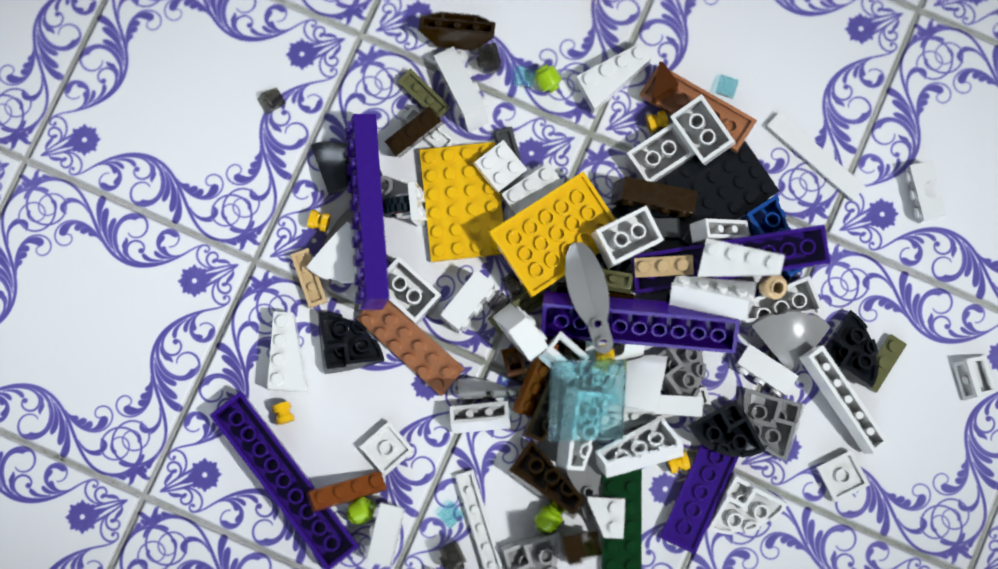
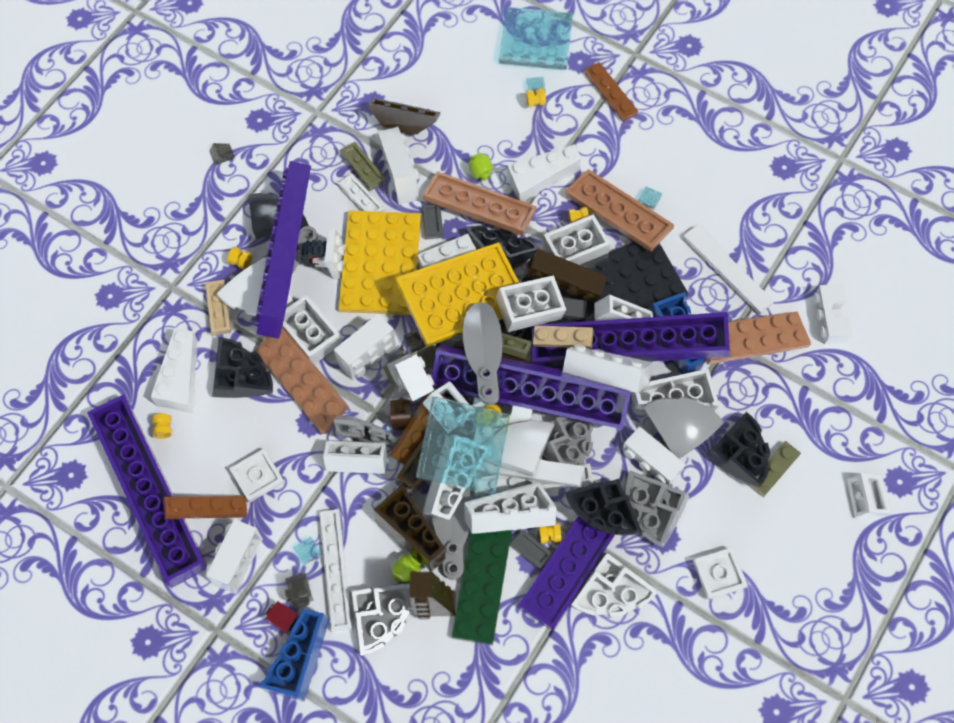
camera: 10 degrees right, 15 degrees down
lime head [346,497,376,525] -> none
dark brown brick [385,106,444,158] -> none
white plate [473,140,527,193] -> none
clear smoke brick [476,42,502,74] -> none
clear light blue tile [513,65,535,89] -> none
white wing [586,497,625,539] -> none
reddish brown slope [652,61,678,104] -> none
white brick [670,94,736,165] -> none
white wedge [698,238,785,277] -> none
tan head [758,276,788,300] -> none
white brick [799,345,888,454] -> none
none -> nougat plate [422,171,537,236]
none -> black brick [465,226,540,269]
none -> dark grey tile [510,529,553,571]
none -> nougat plate [705,311,811,365]

